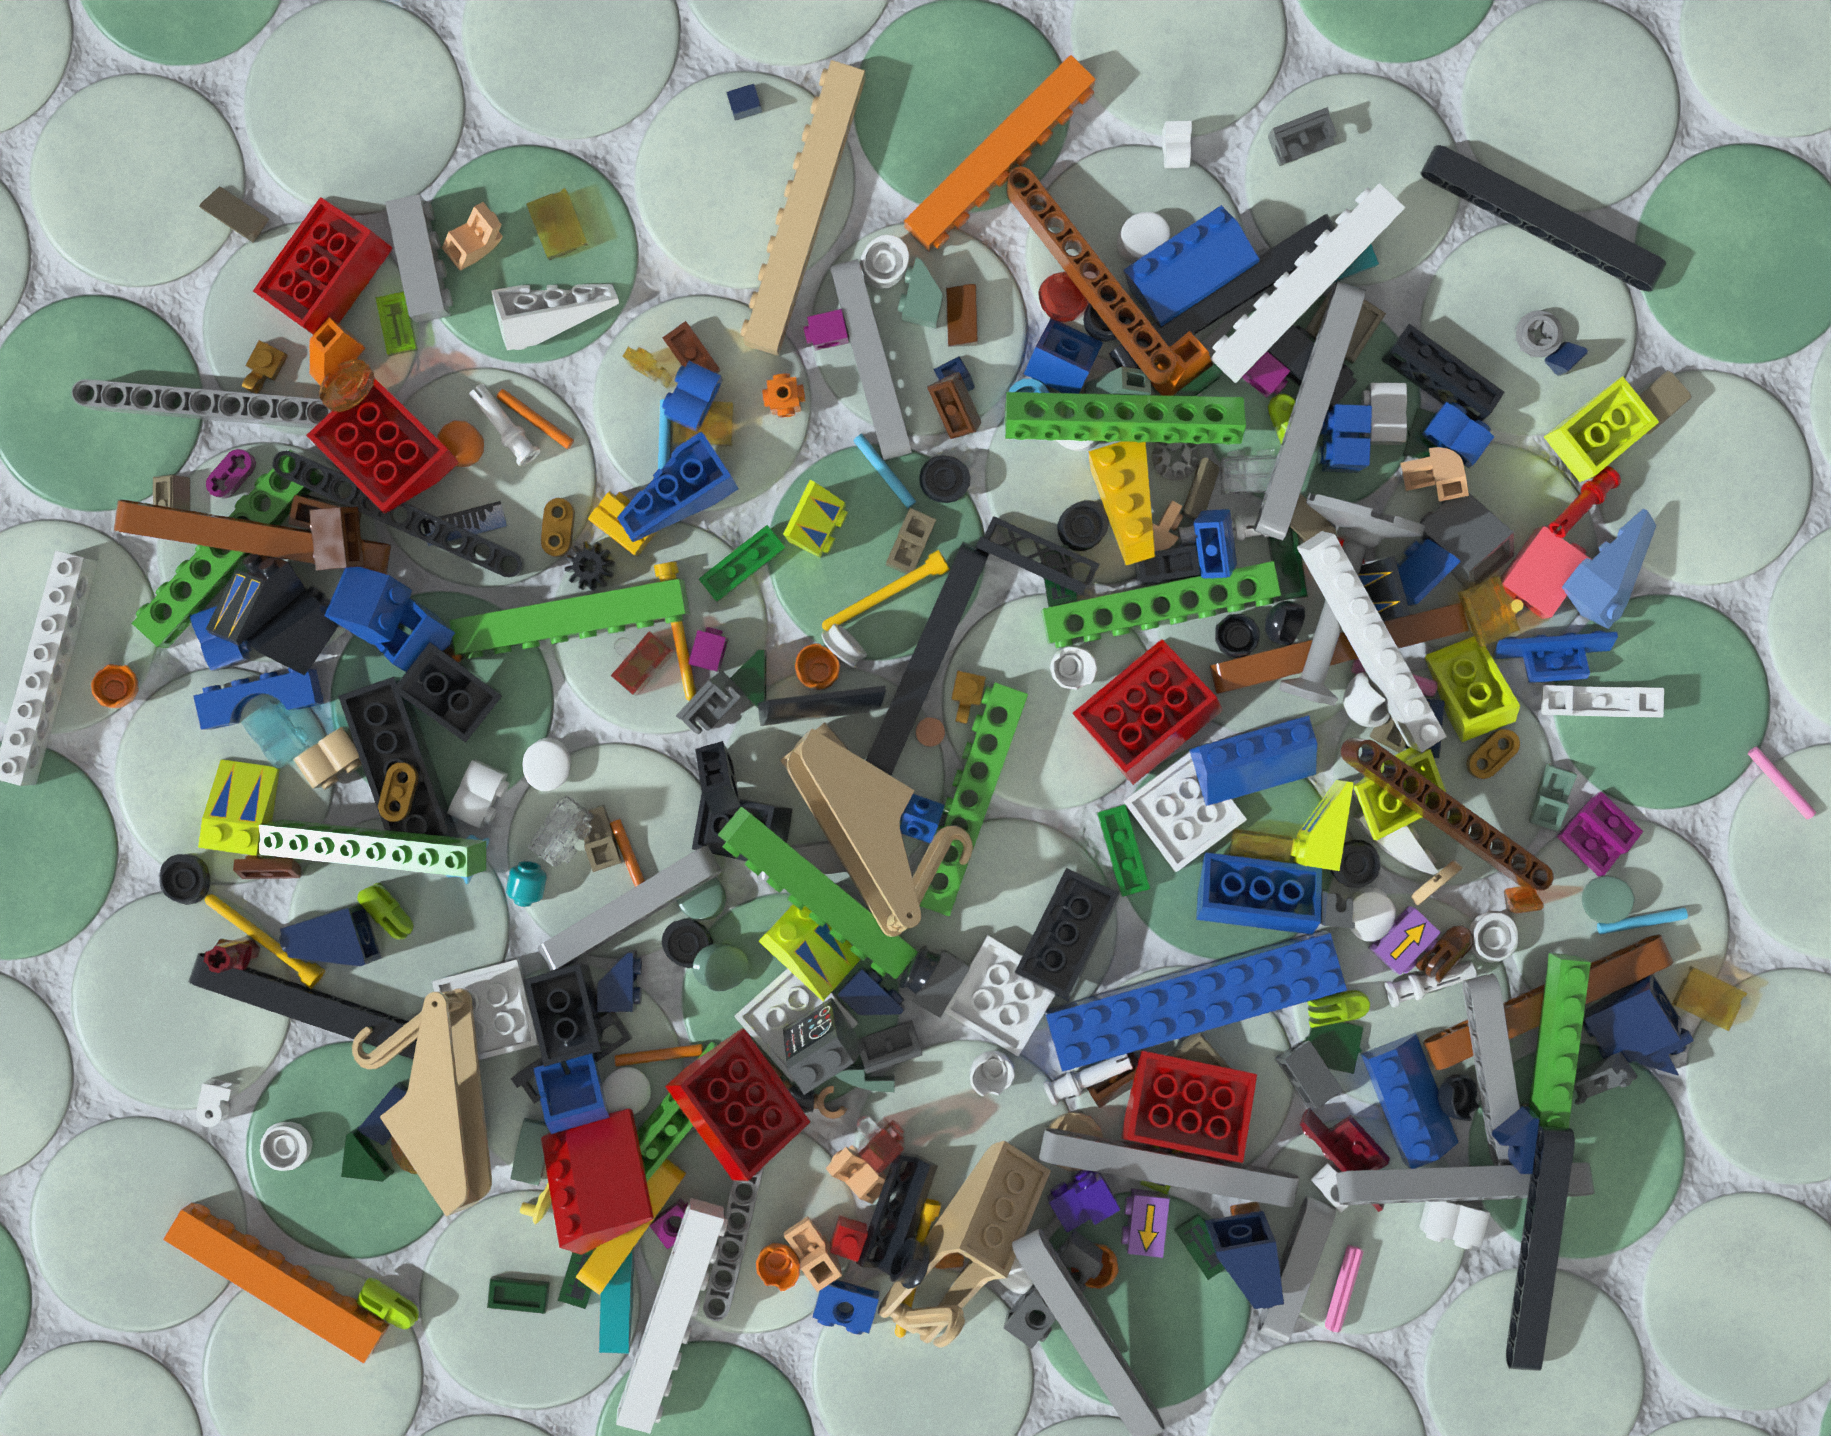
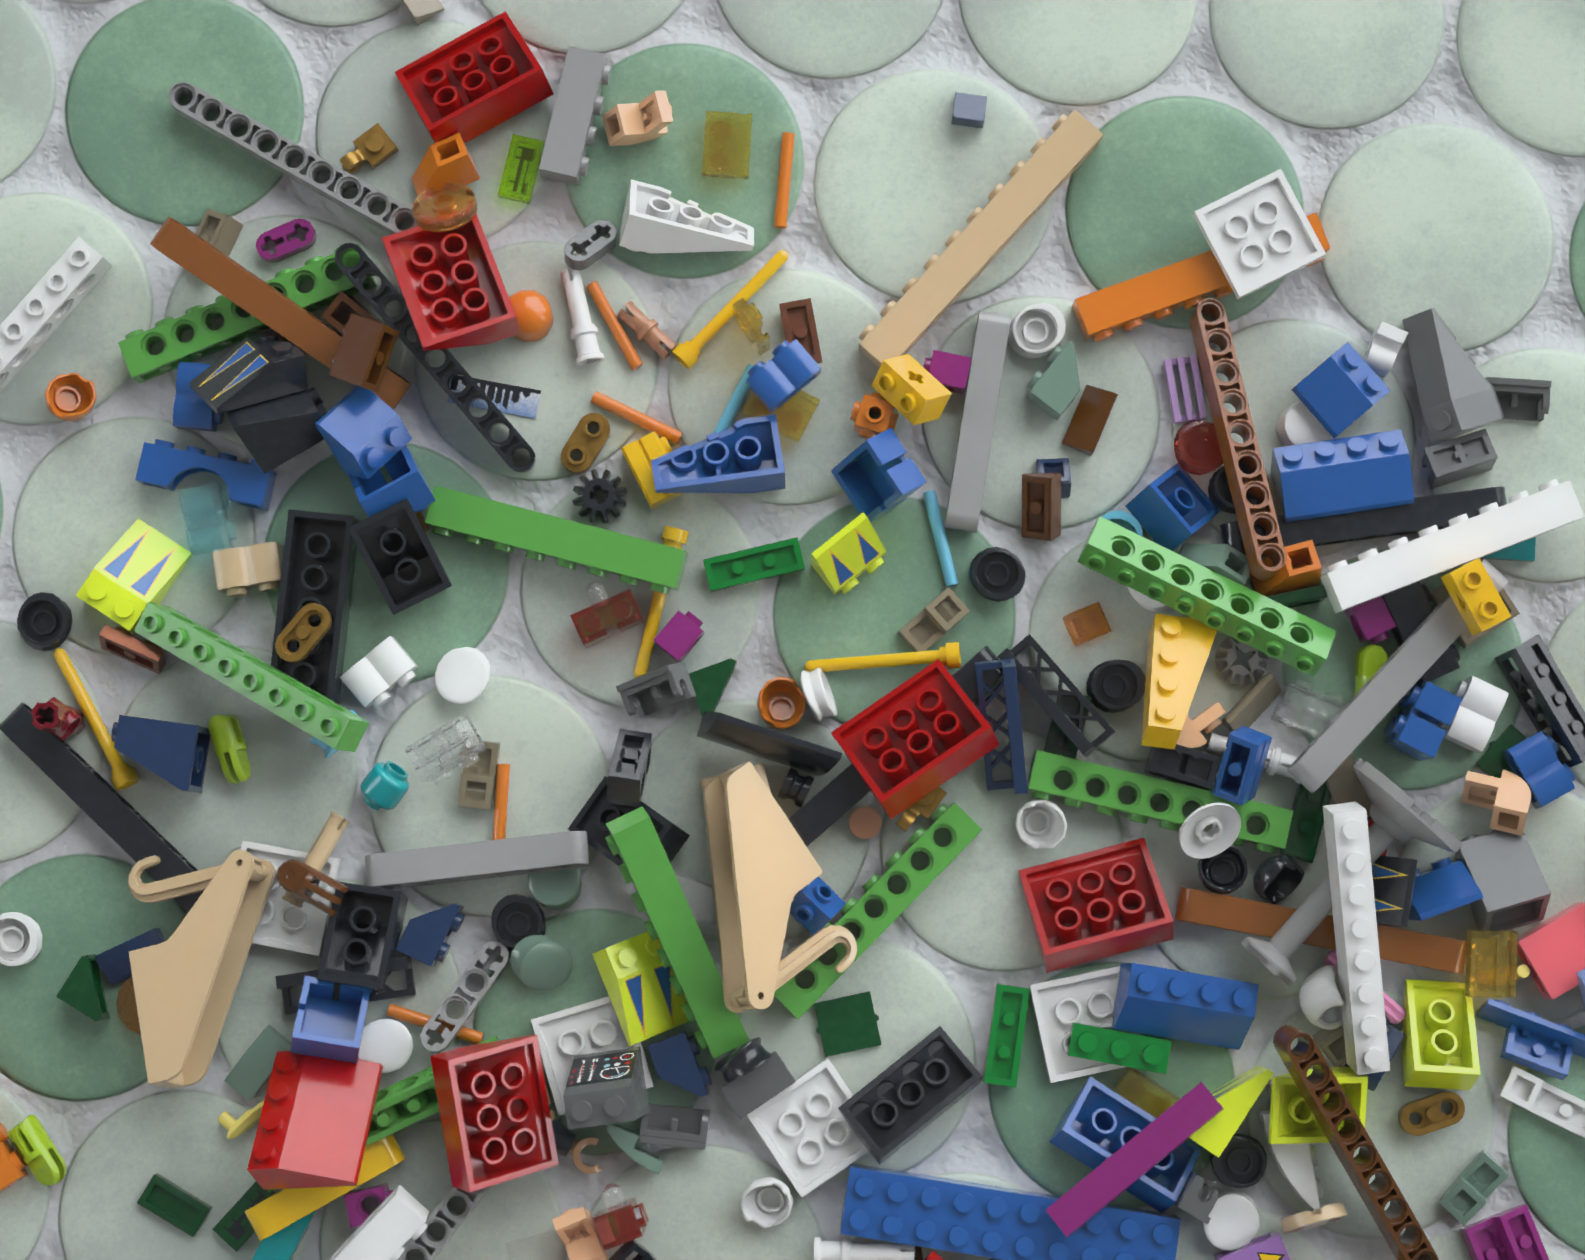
camera: 25 degrees right, 5 degrees down
none -> reddish brown arm [277,859,349,917]
none -> tan pin [282,811,350,908]
none -> light grey beam [420,941,510,1053]
none -> beam [564,220,617,270]
none -> orange bar [591,391,683,444]
none -> nougat pin [617,301,677,360]
none -> yellow piece [671,250,788,370]
none -> orange bar [774,132,795,229]
none -> black wheel [777,768,814,807]
none -> dark green piece [814,991,882,1057]
none -> blue piece [831,428,927,522]
none -> red slope [831,659,1000,819]
none -> yellow brick [871,354,952,425]
none -> dark blue fence [975,658,1028,794]
none -> magenta tile [1046,1082,1224,1237]
none -> clear orange slope [1063,602,1112,646]
none -> green plate [1067,1022,1172,1074]
none -> lavender tile [1163,355,1207,424]
none -> white dish [1179,803,1241,859]
none -> white plate [1193,169,1326,300]
none -> blue slope [1291,342,1391,438]
none -> dark grey wedge [1402,308,1505,442]
none -> dark grey hinge [1422,429,1498,489]
none -> yellow brick [1440,558,1511,636]

